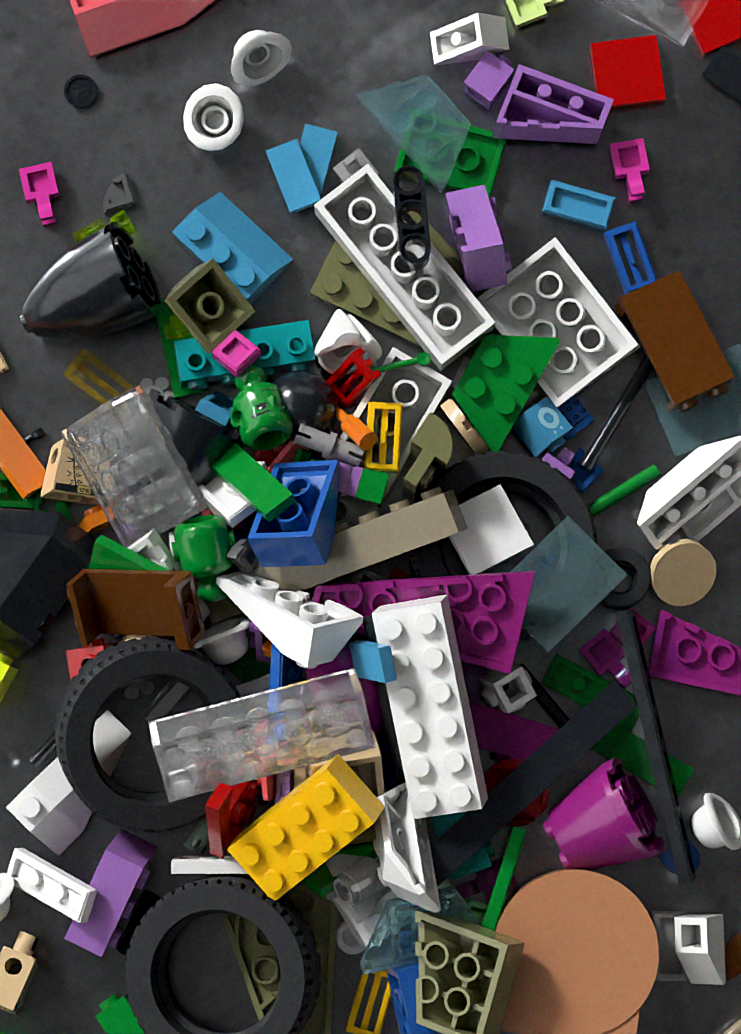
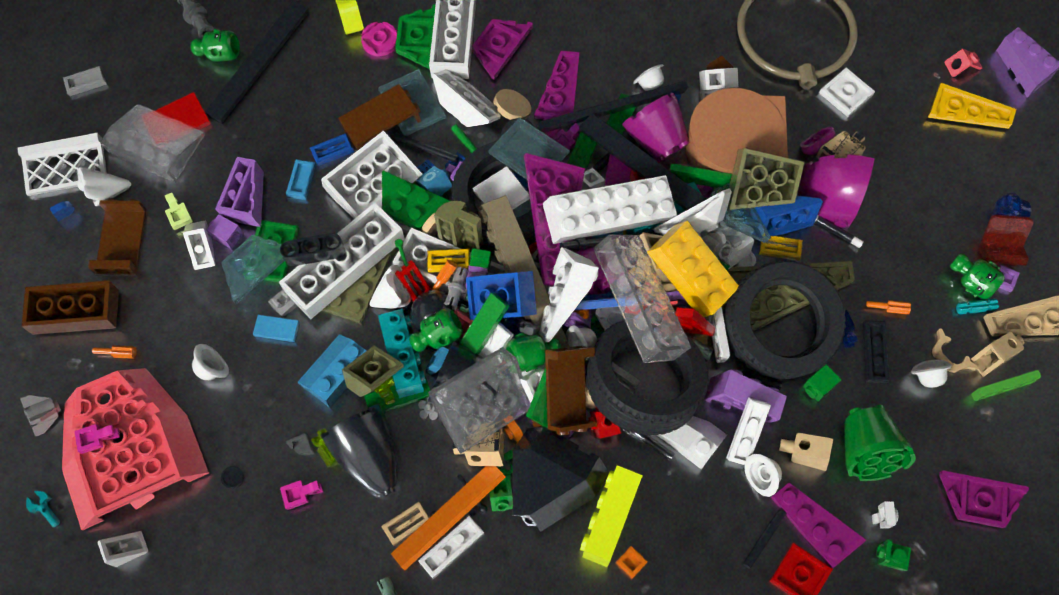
camera: 95 degrees left, 15 degrees down
clear yellow tile [63,348,137,417] -> none
white hat [183,83,244,151] -> none
dark pink tile [212,330,261,377] -> none
dark azure tile [266,139,321,215] -> none
dark azure tile [348,640,397,683] -> none
medium lavender wedge [445,185,512,292] -> none
red tile [589,35,666,109] -> none
dark pink plate [609,138,650,203] -> none

